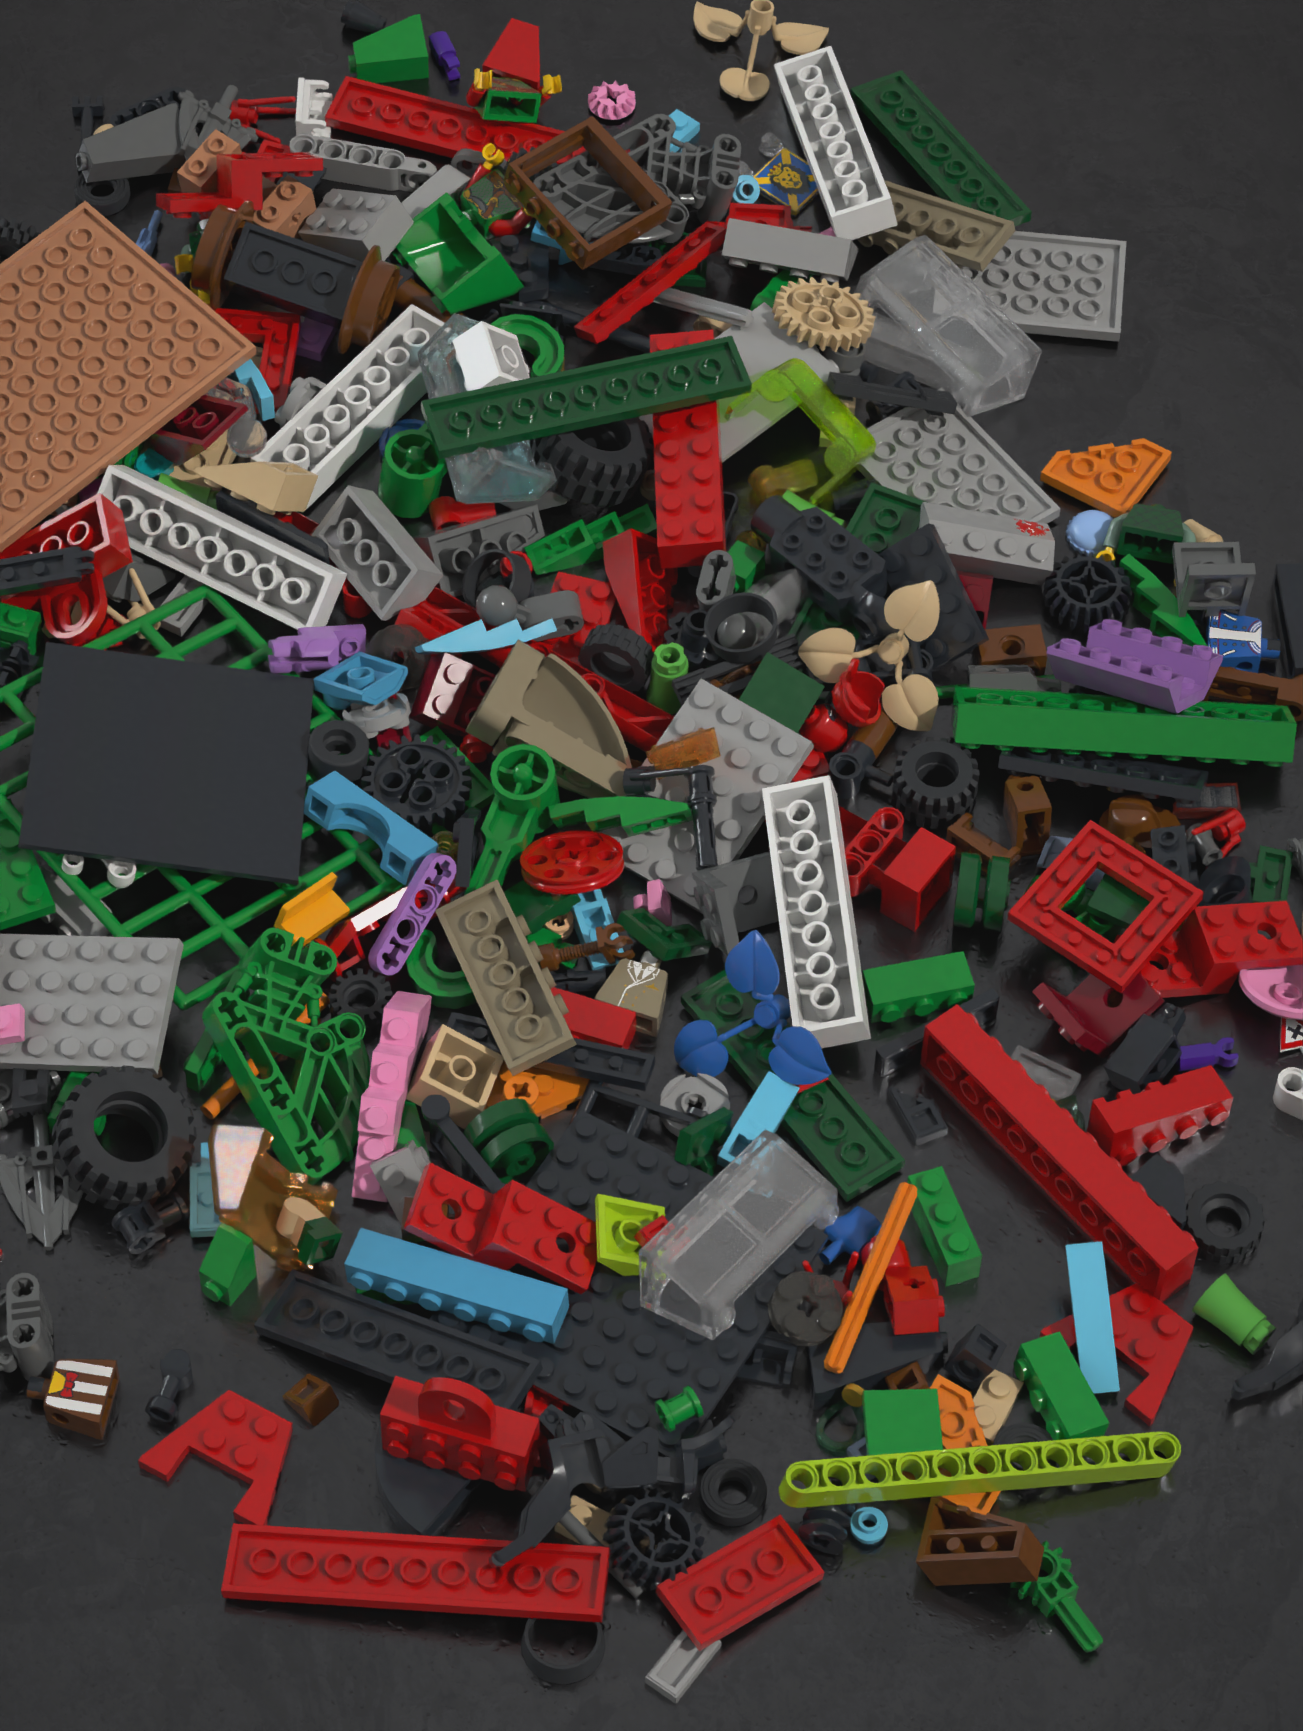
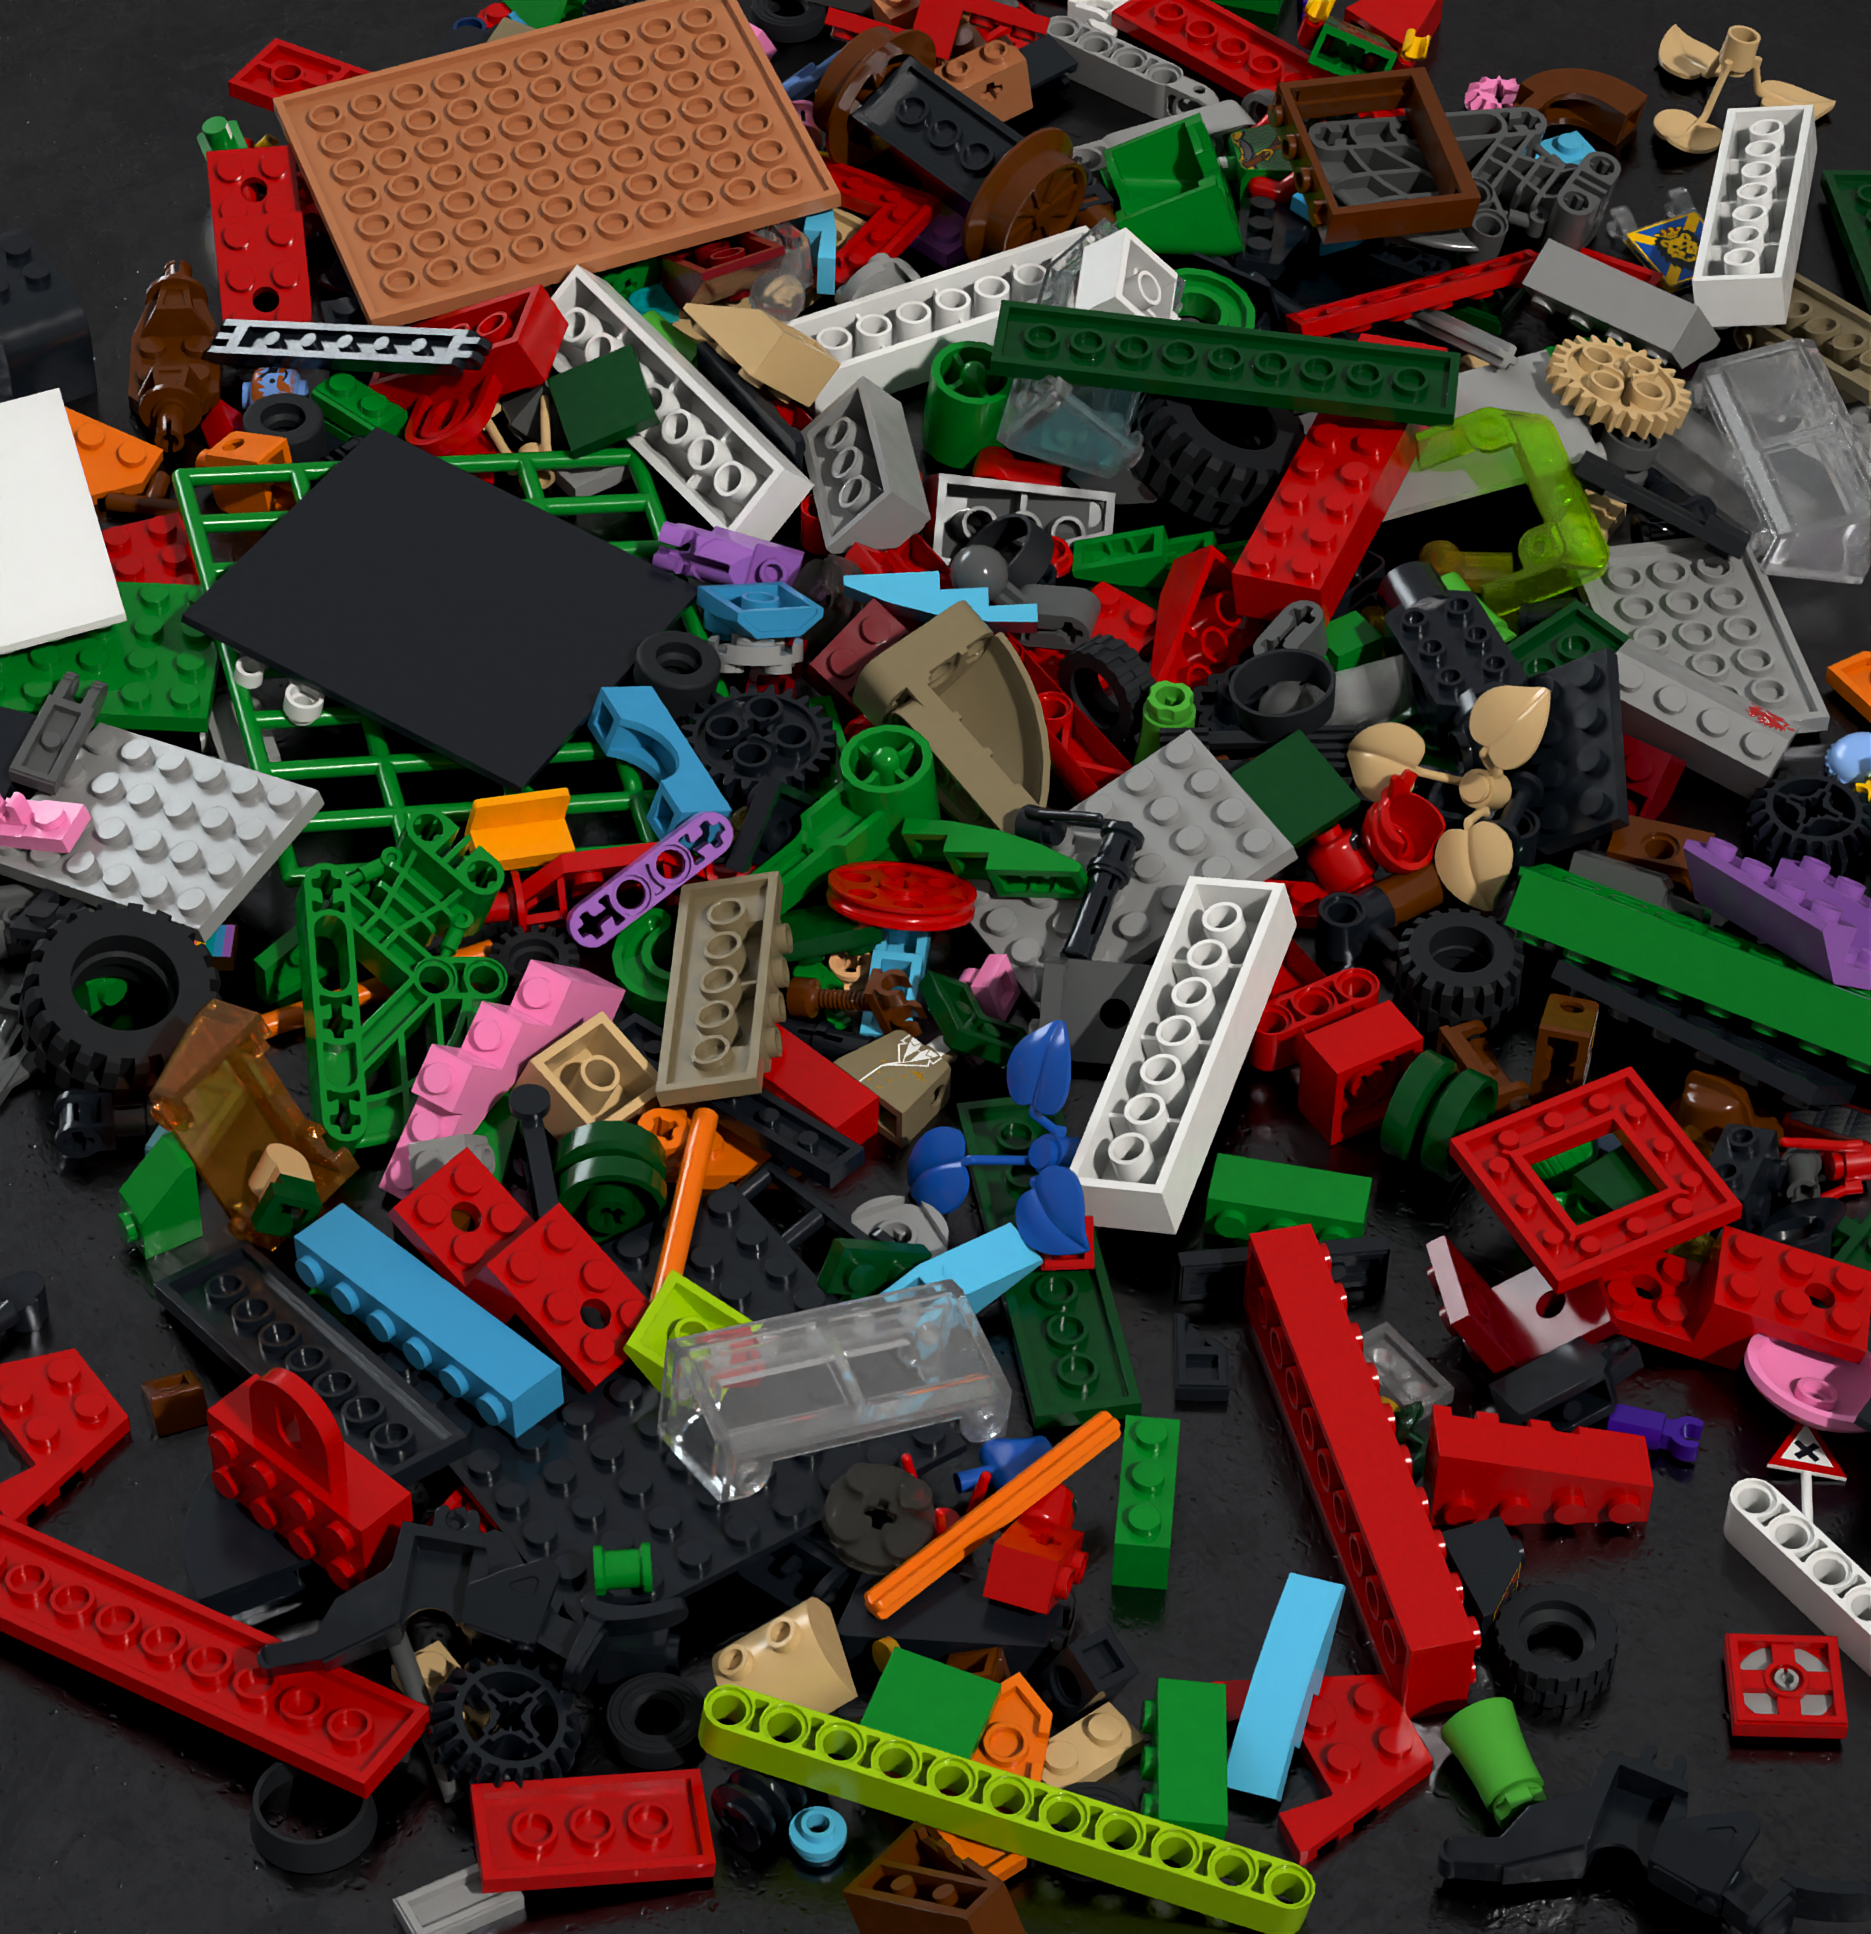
camera: 25 degrees right, 10 degrees down
light grey brick [298,189,414,262] -> none
clear orange hinge [646,727,721,780] -> none
medium azure plate [732,175,760,204] -> none
none -> dark green tile [547,344,661,459]
none -> orange piece [649,1107,719,1303]
none -> tan brick [712,1597,858,1739]
none -> reddish brown arch [1512,68,1648,146]

